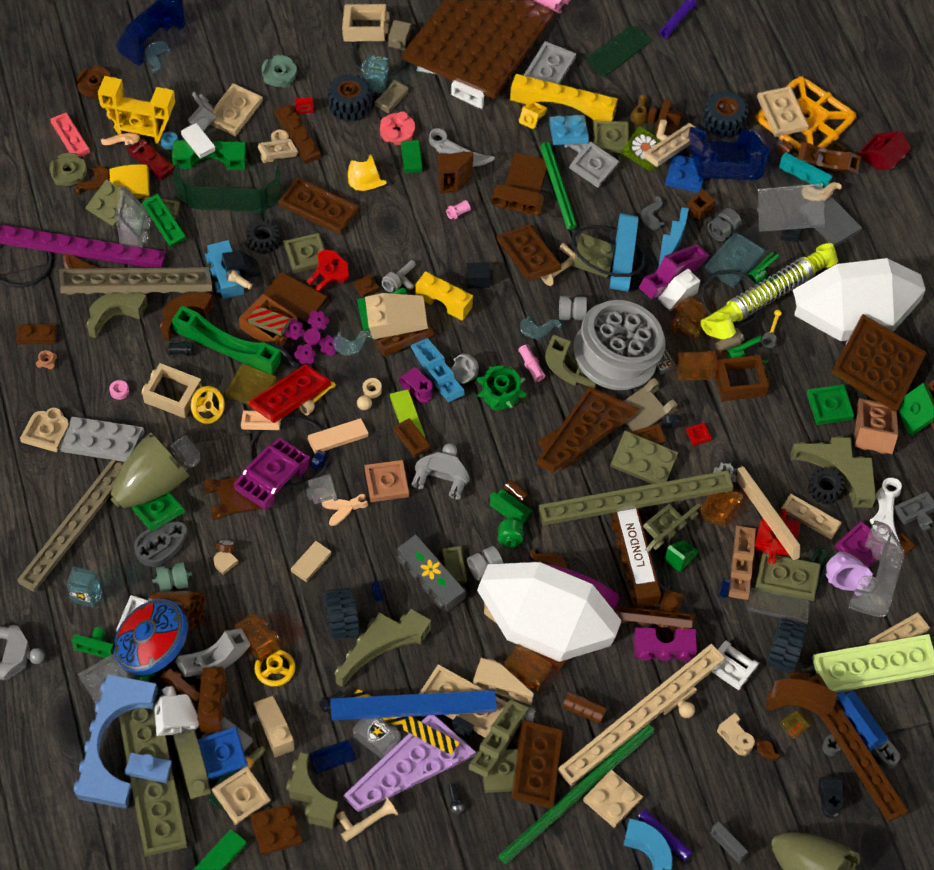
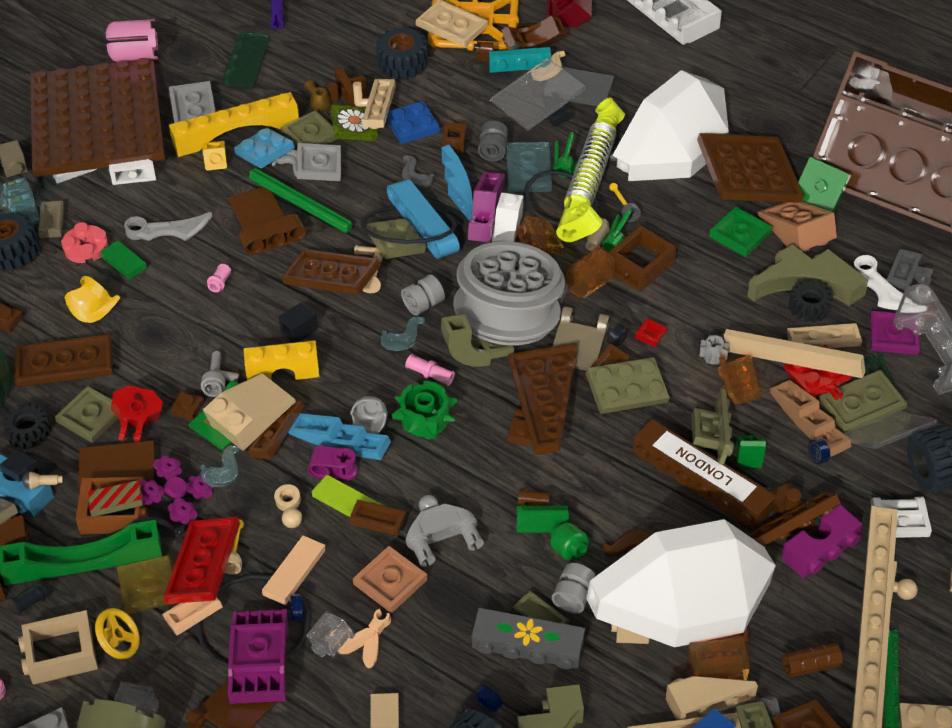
camera: 35 degrees left, 10 degrees down
reddish brown slope [437,151,474,194] -> none
olive plate [539,470,733,526] -> none
clear blue windscreen [688,127,770,180] -> none
lavender helmet [826,551,873,594] -> none

